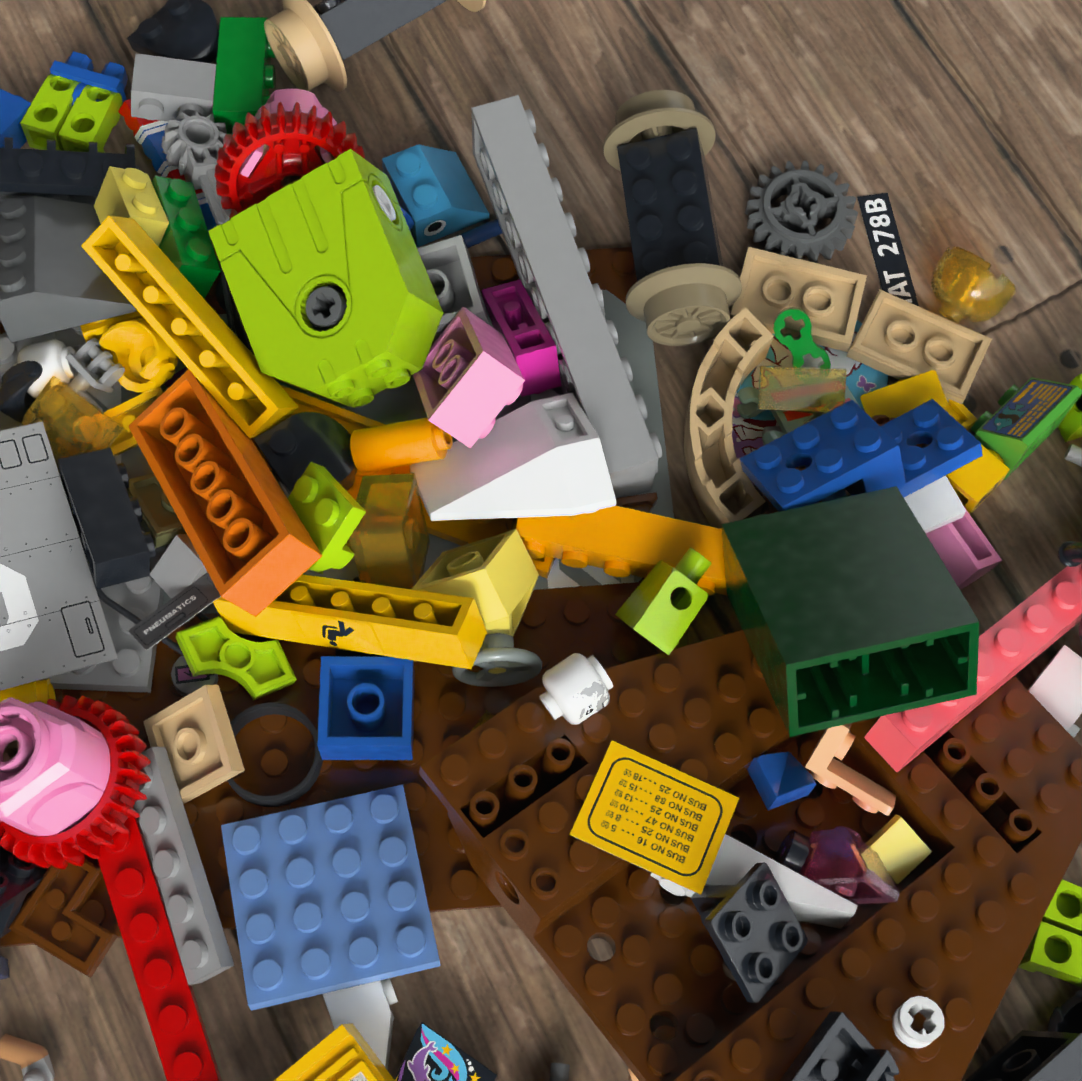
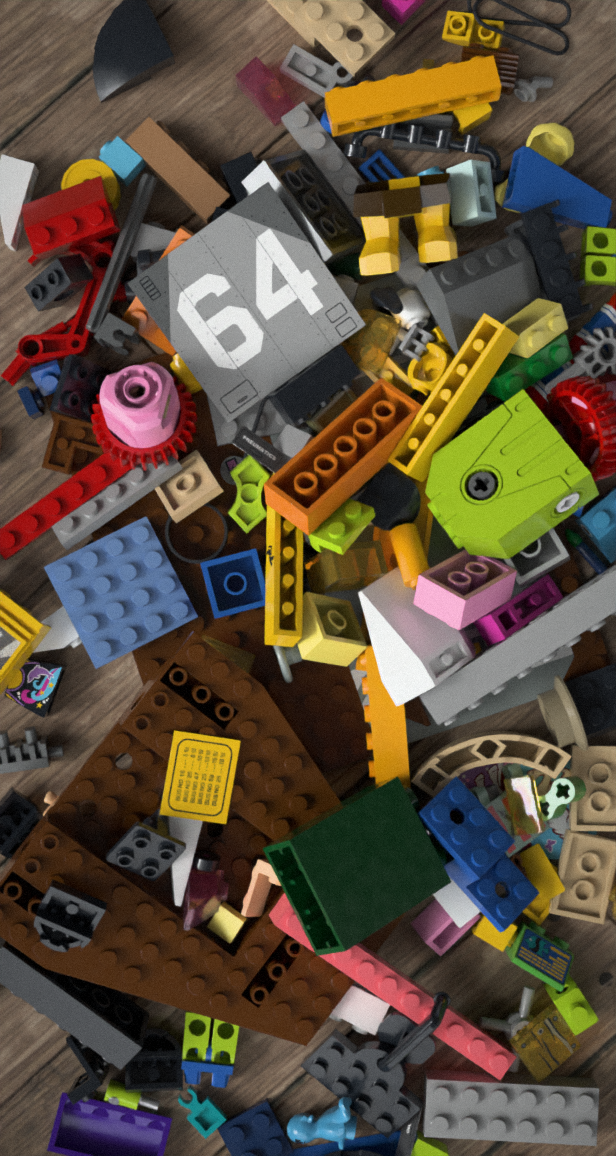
camera: 80 degrees right, 20 degrees up
white head [539,653,613,725] -> none
lime torso [615,547,712,655] -> none
blue slope [747,752,816,811] -> none
white bush [892,996,944,1049] -> none

